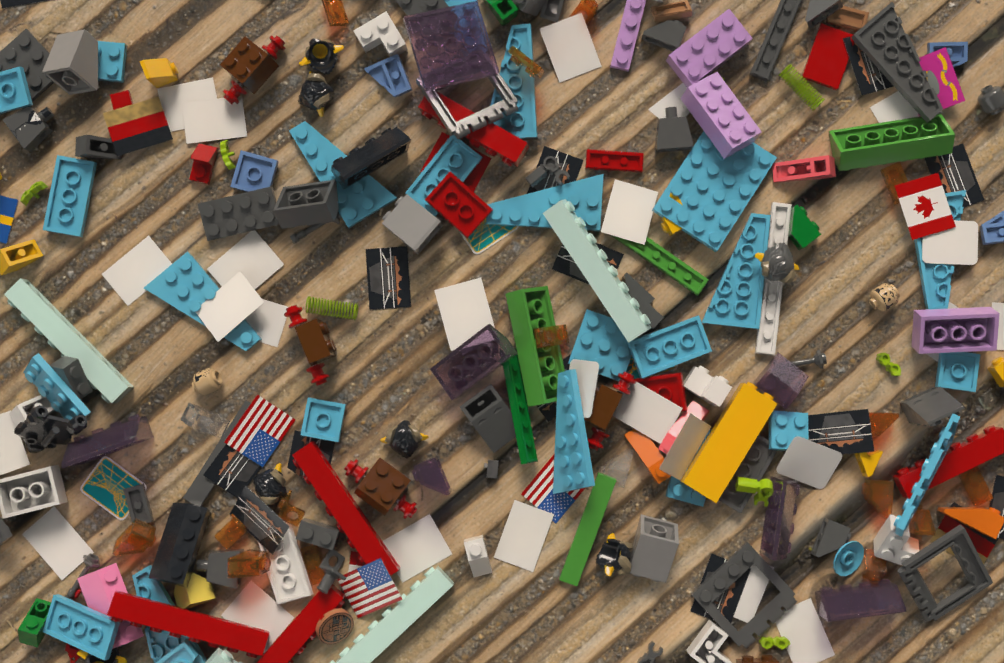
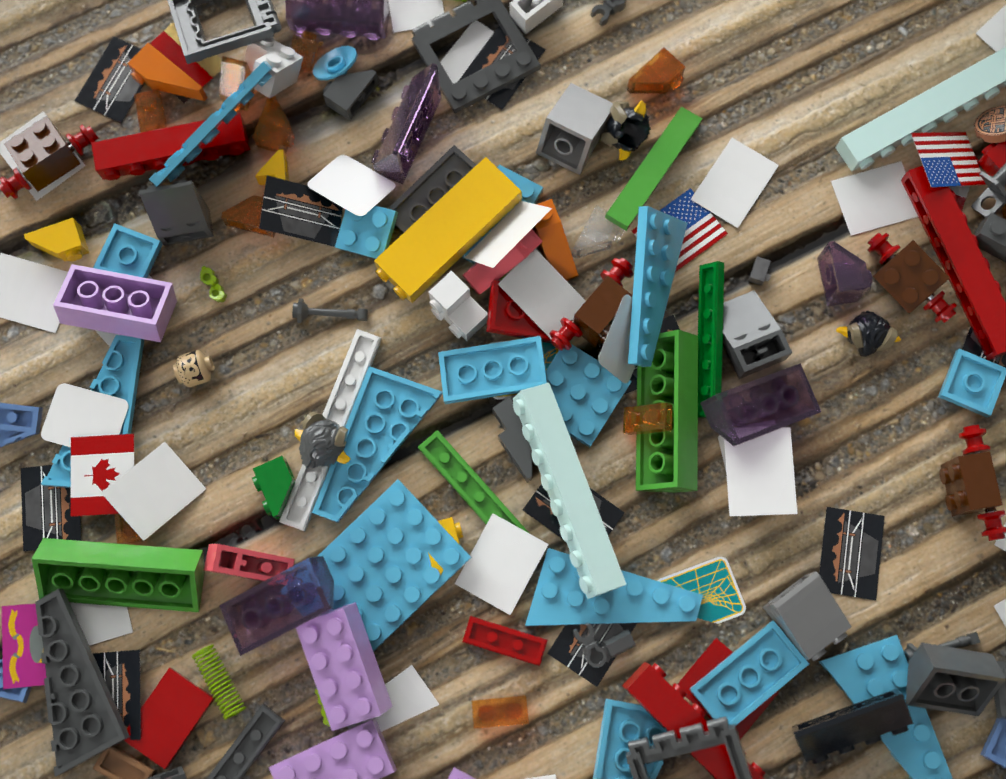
camera: 165 degrees left, 10 degrees down
lime piece [305,296,358,320] -> none
red tile [425,171,493,239] -> none
white slope [464,535,492,577] -> none
dark grey torso [655,107,693,153] -> none
lime bar [735,477,773,507] -> none
slope [754,352,809,409] -> none
none -> white sticker [101,442,206,541]
none -> clear purple slope [219,556,334,656]
none -> clear orange plate [472,695,529,729]
none -> clear orange slope [627,47,685,94]

